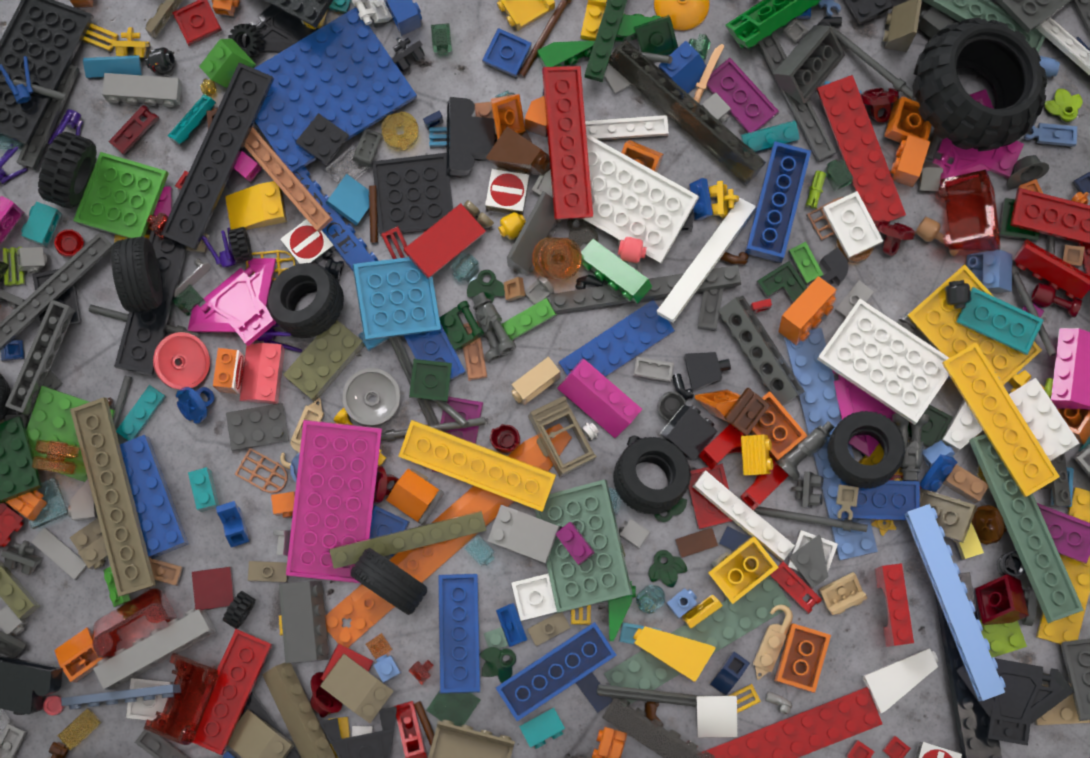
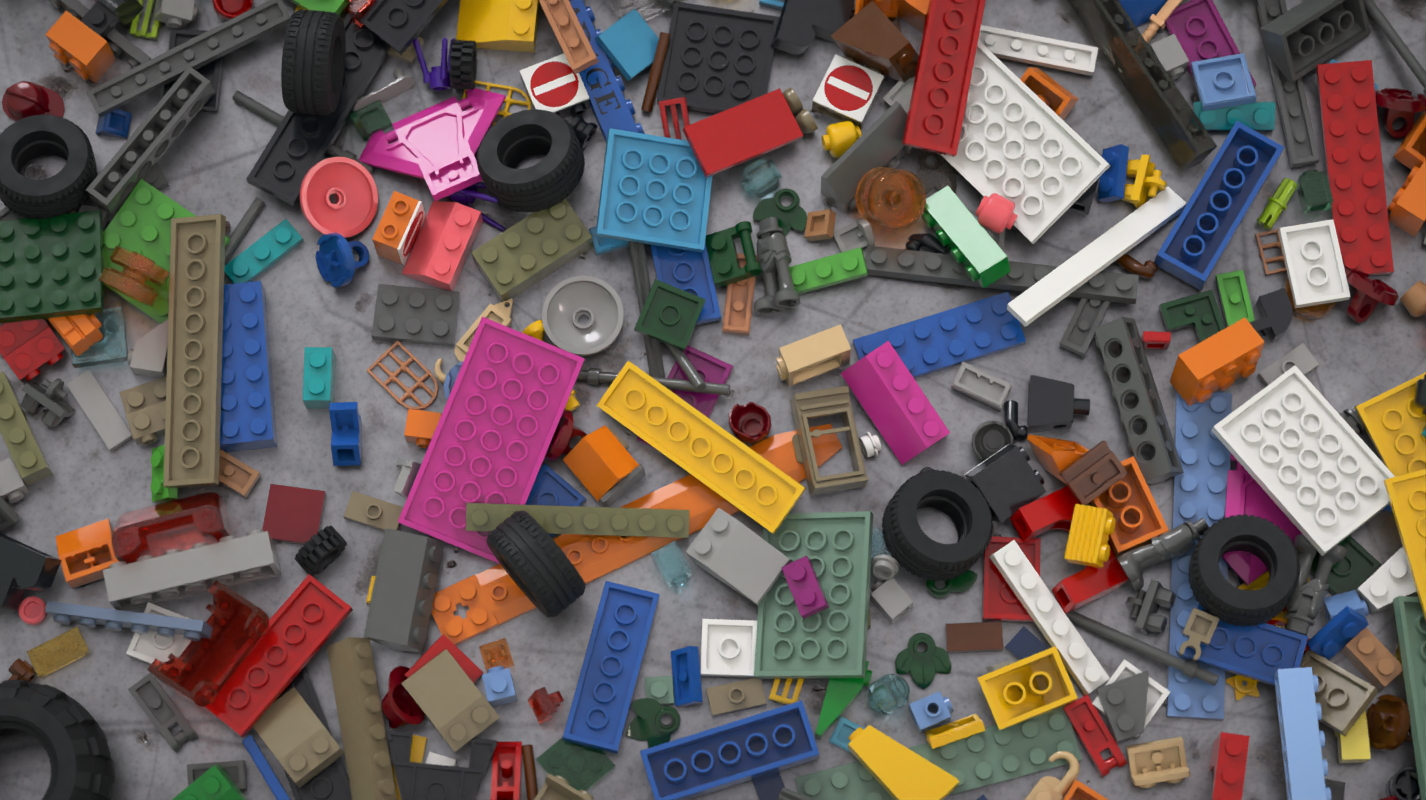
camera: 15 degrees right, 5 degrees down
none -> light grey plate [871,554,899,580]
none -> medium blue tile [1191,53,1257,111]

